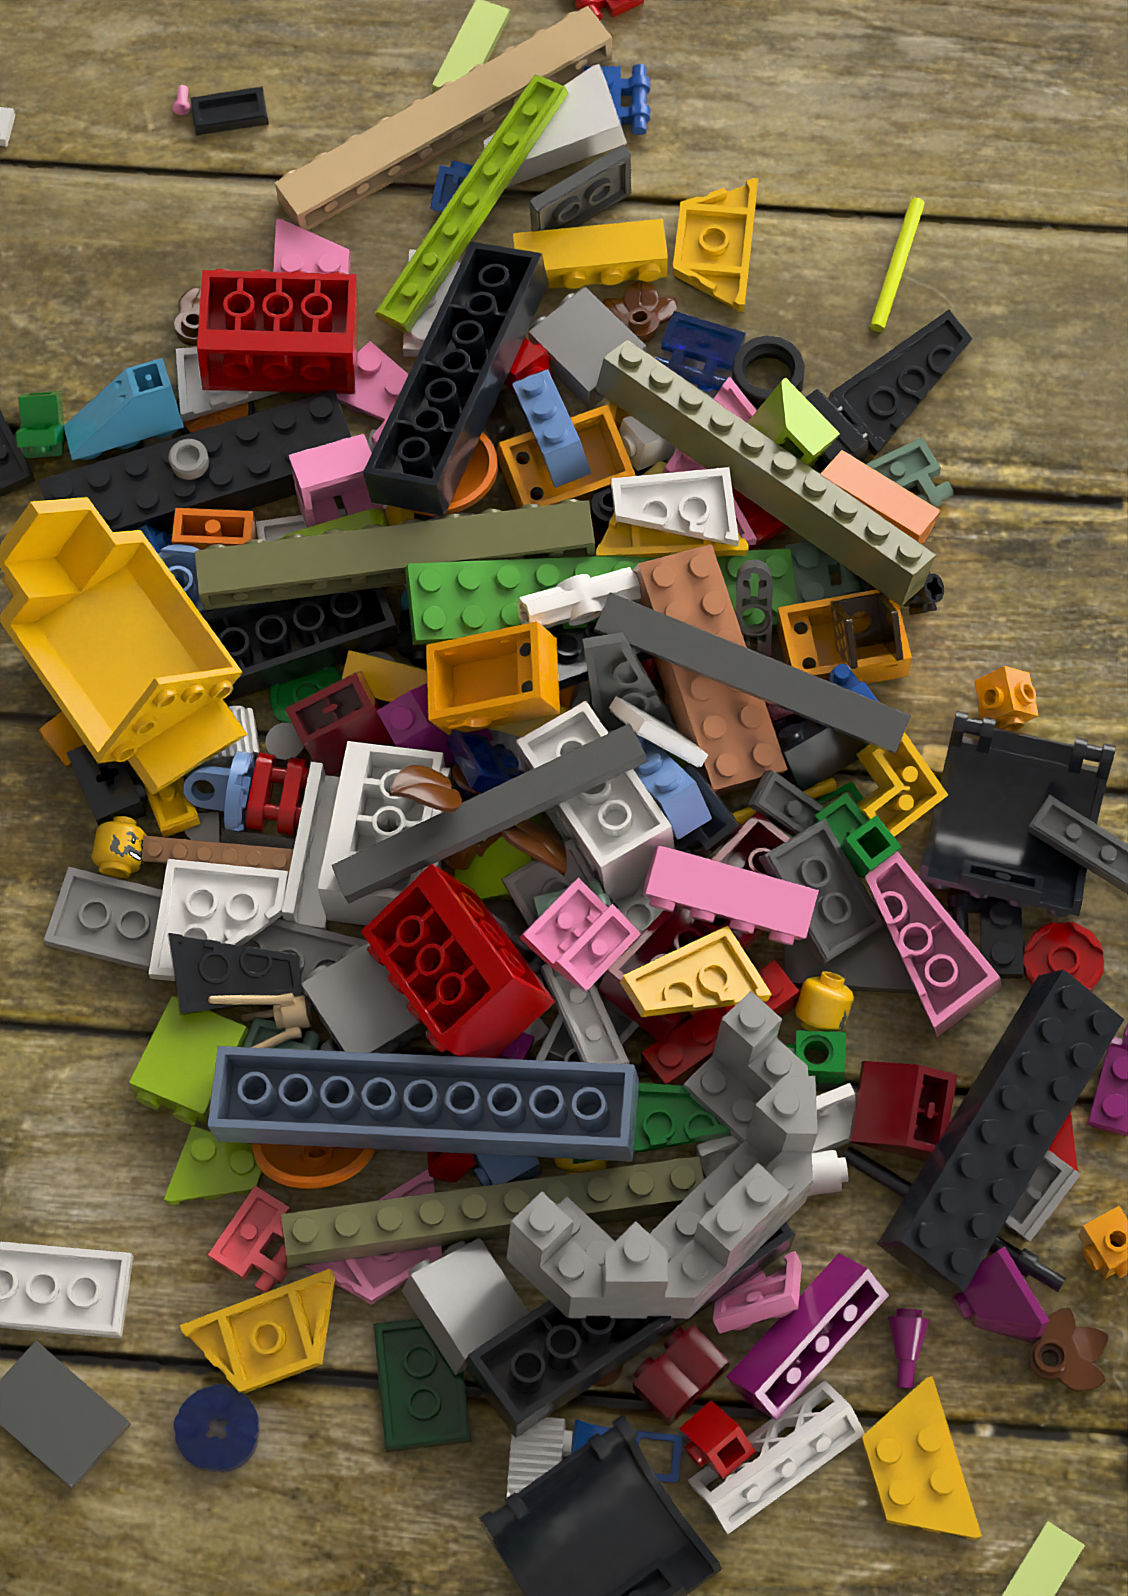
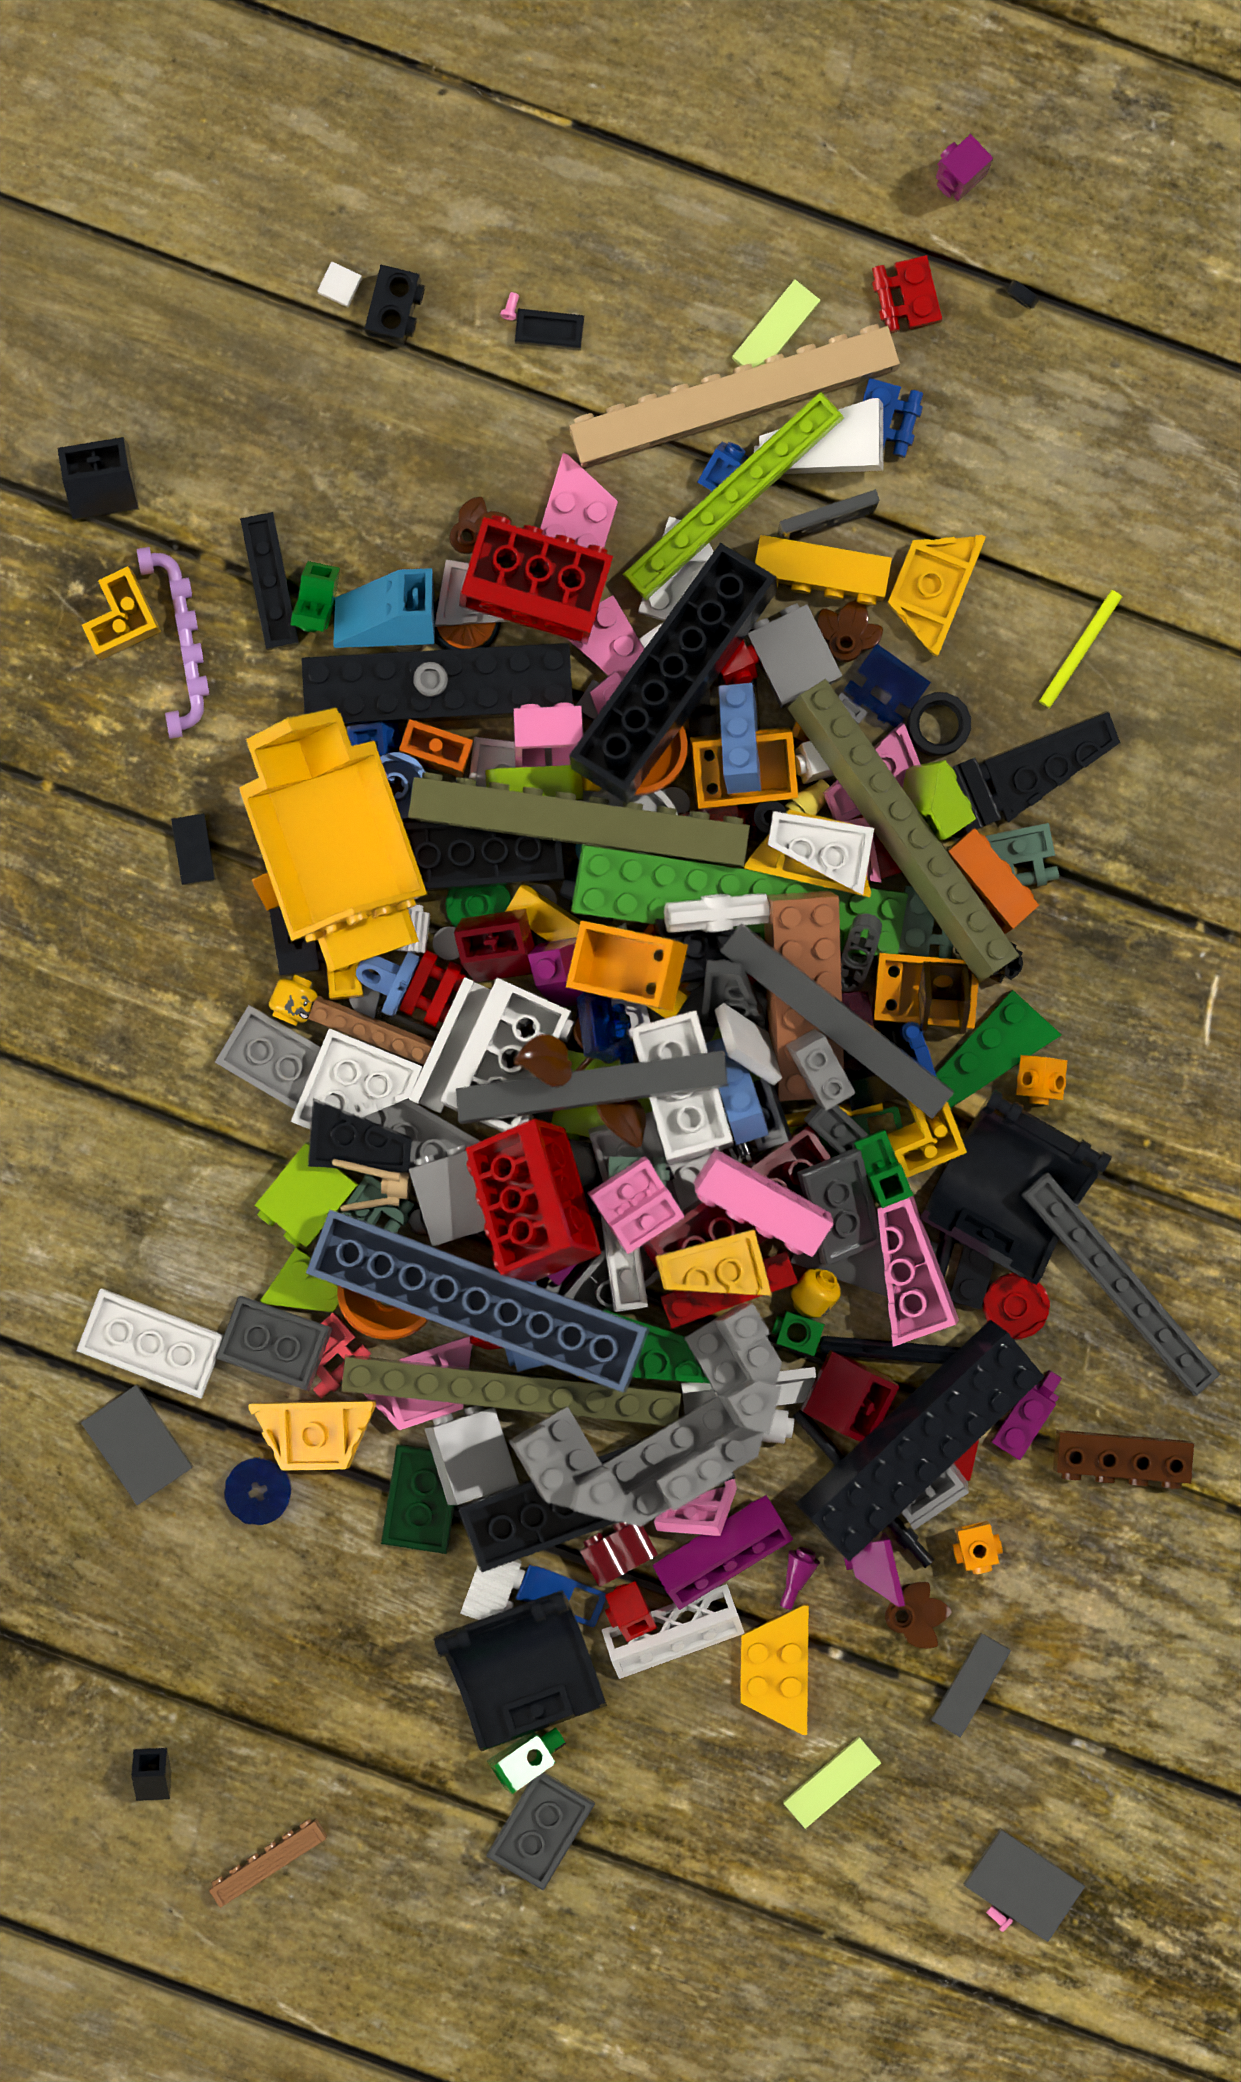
camera: 10 degrees right, 20 degrees up
none -> dark grey tile [216,1295,333,1391]
none -> black brick [364,264,425,345]
none -> light grey brick [786,1029,855,1110]
none -> black axle [820,1336,961,1364]
none -> green wing [936,990,1062,1109]

